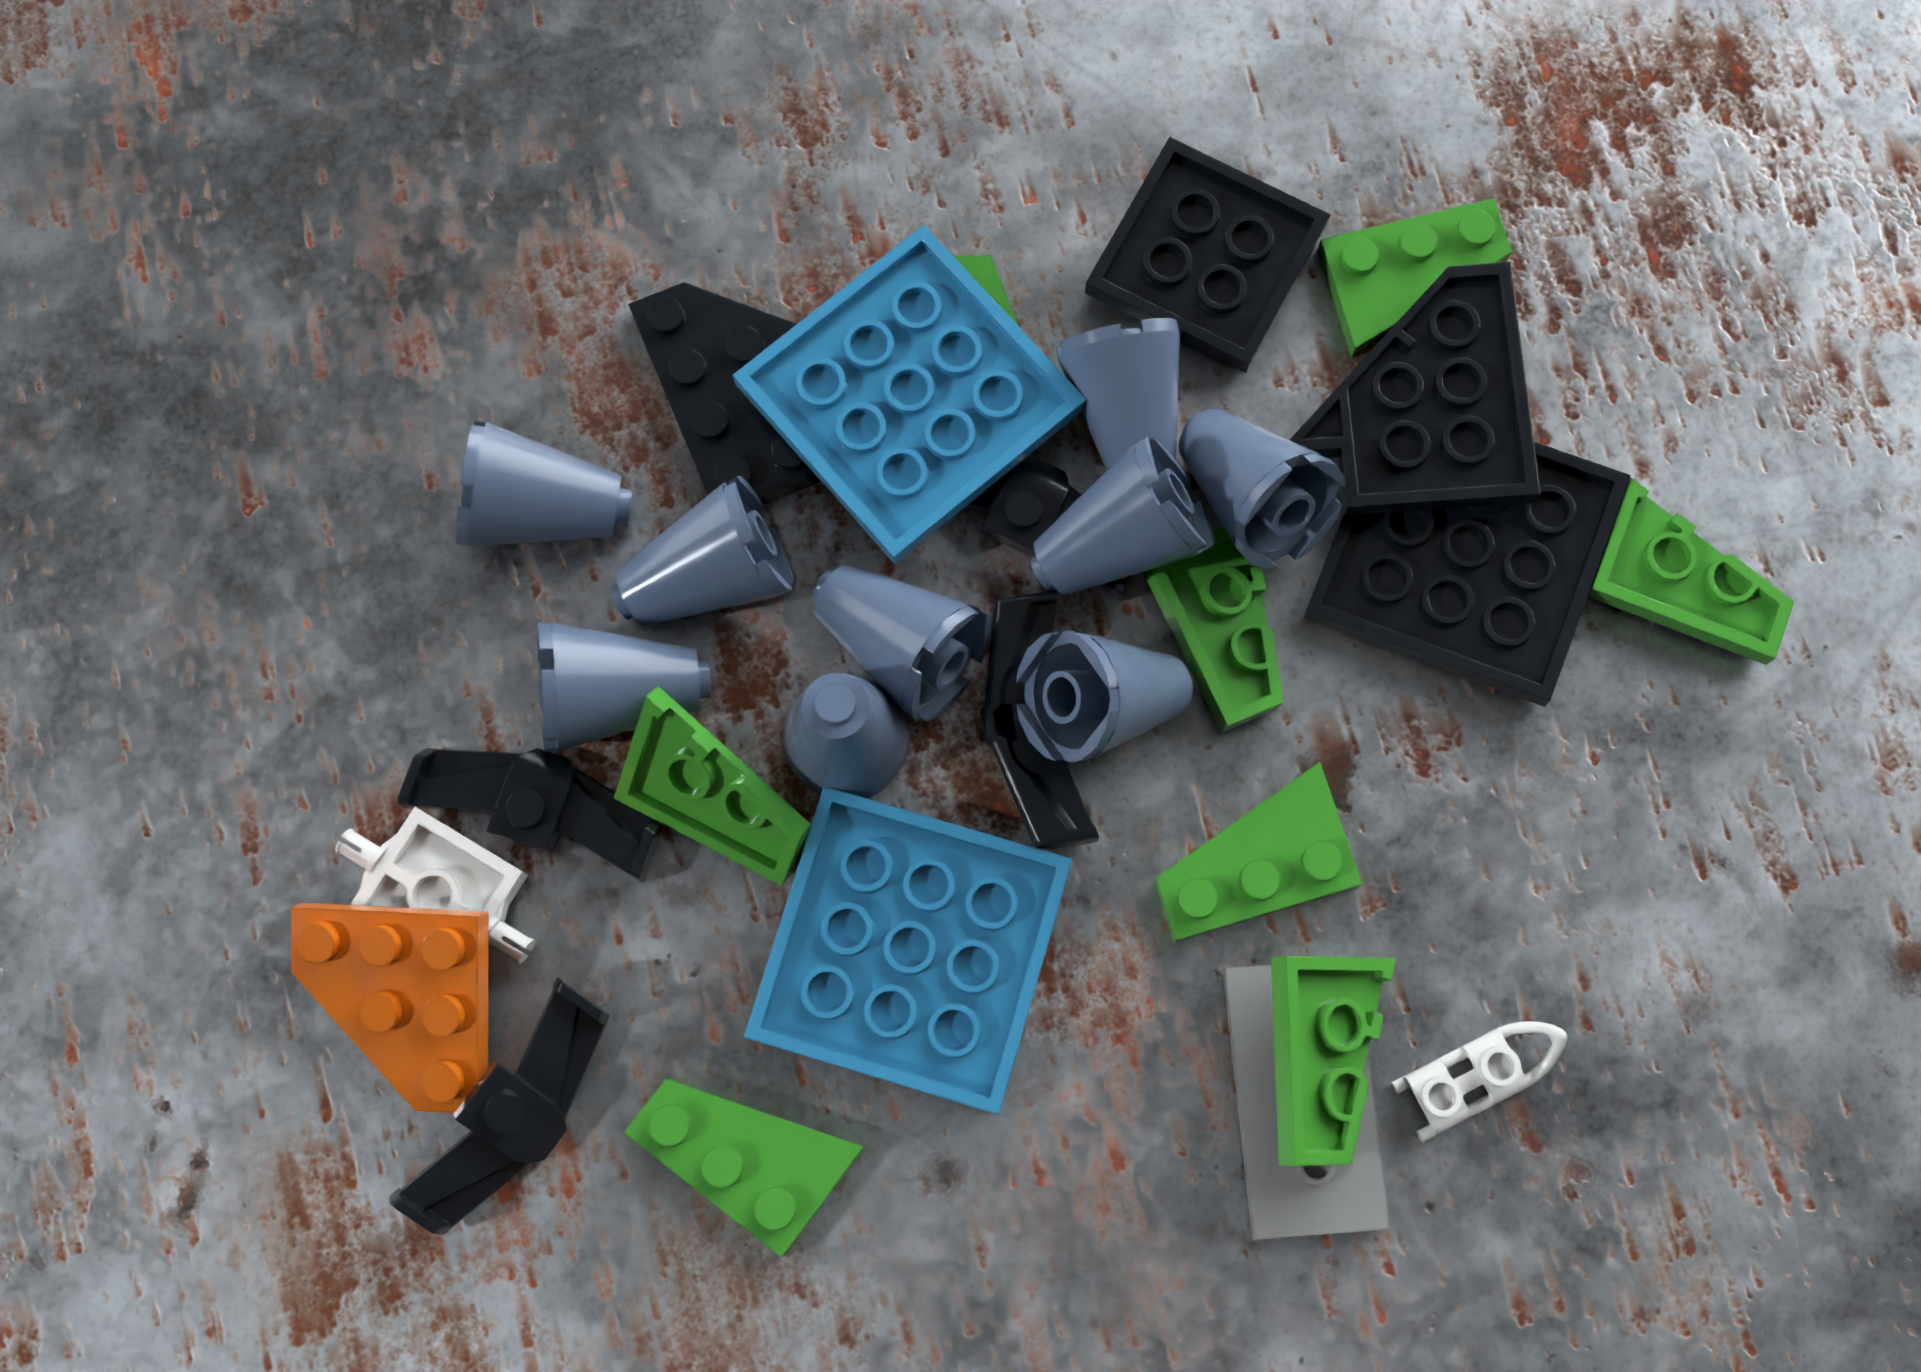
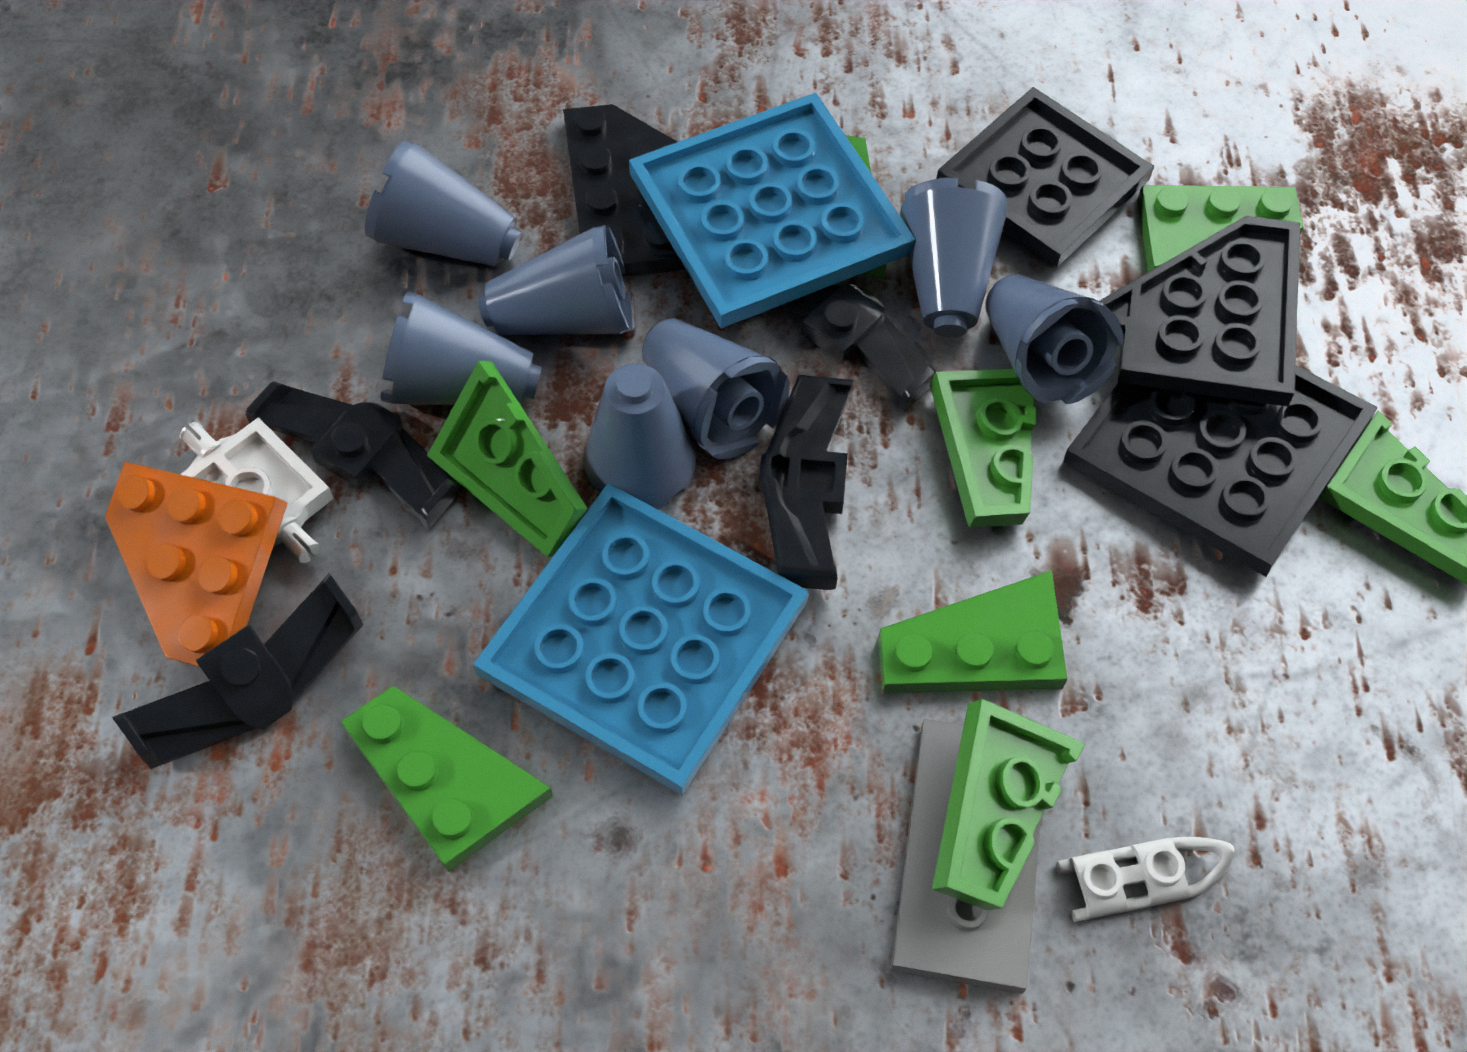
camera: 10 degrees right, 15 degrees down
sand blue cone [1016,630,1193,763] -> none
sand blue cone [1030,436,1215,596] -> none

